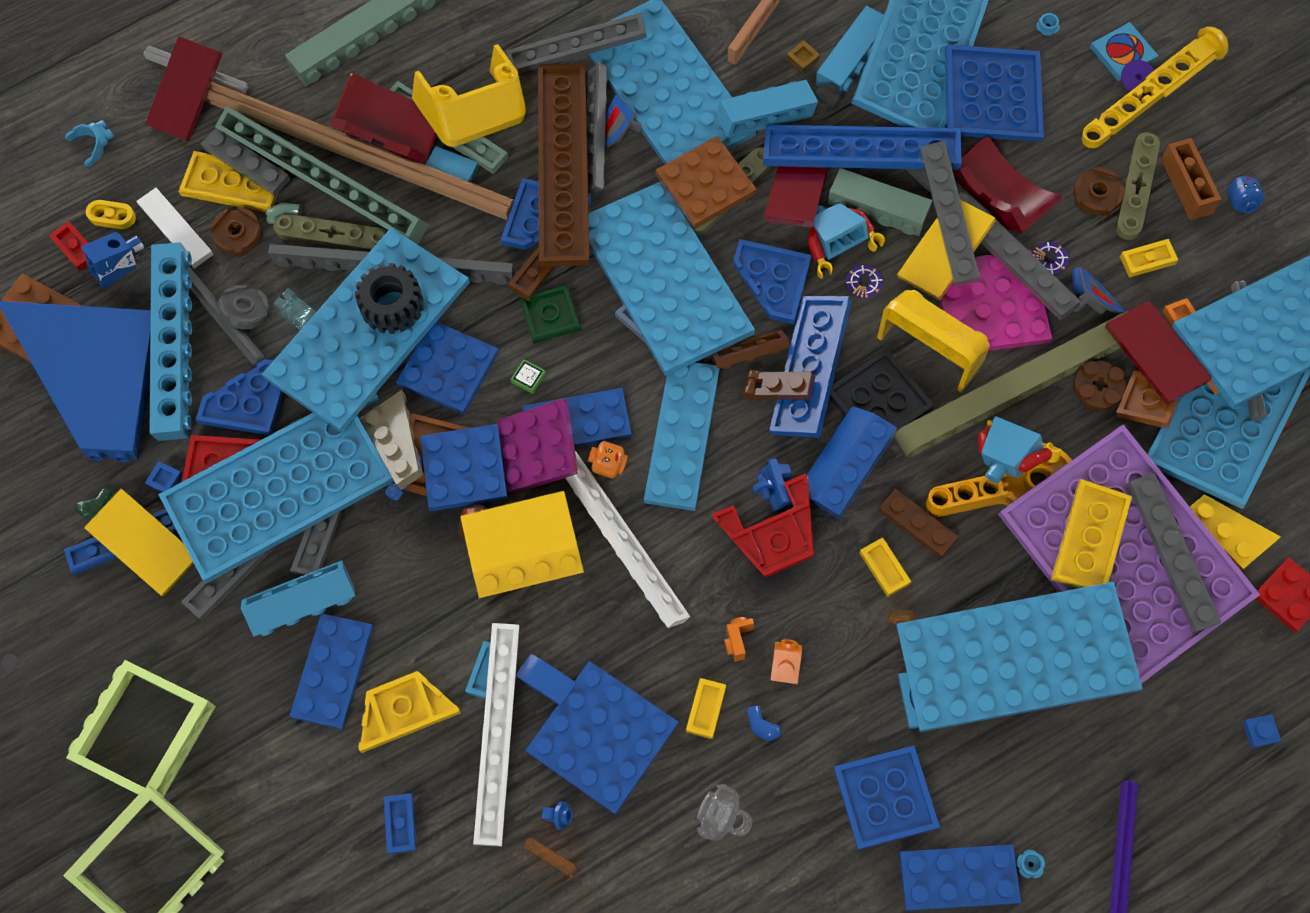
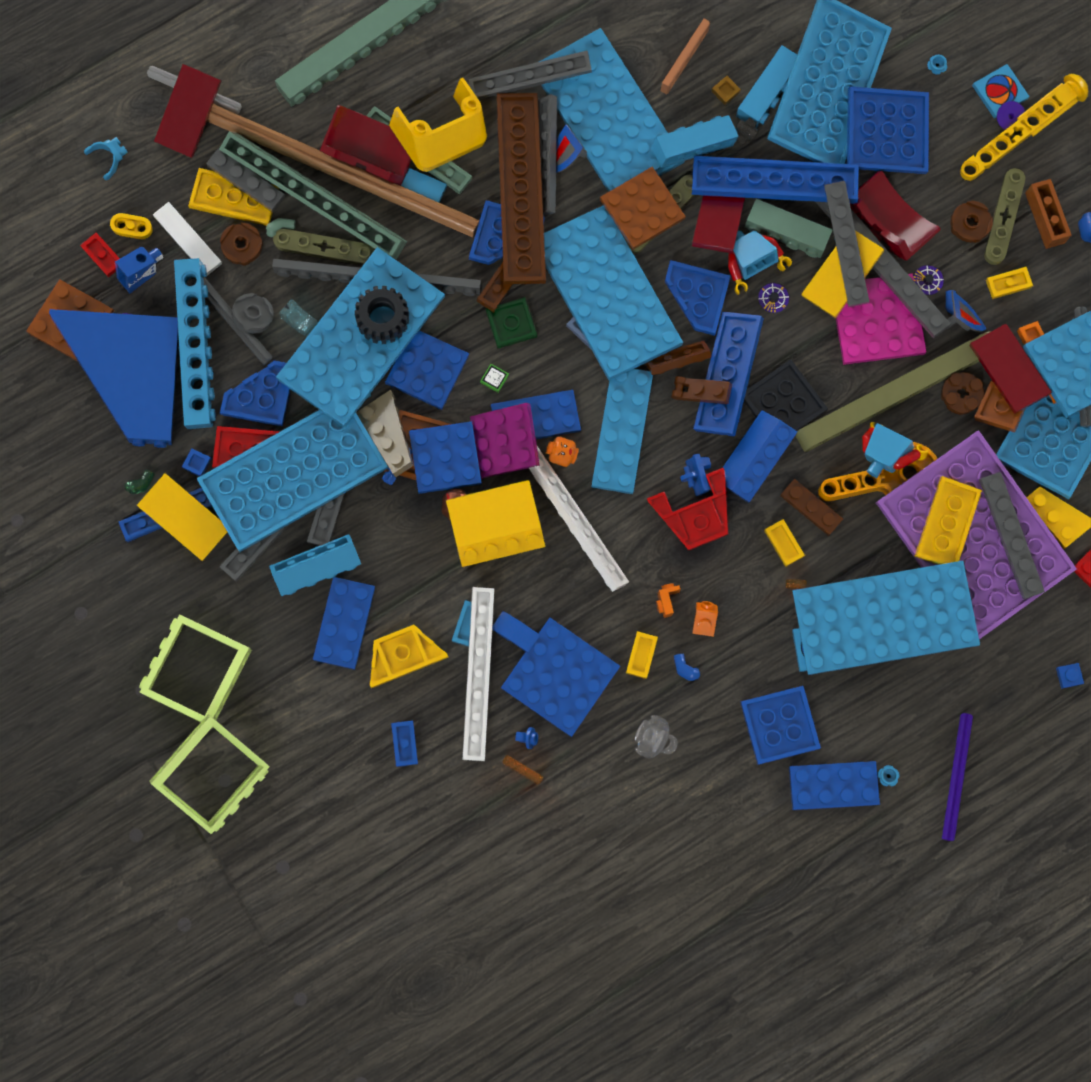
camera: 10 degrees left, 10 degrees up
yellow windscreen [877,290,990,393] -> none

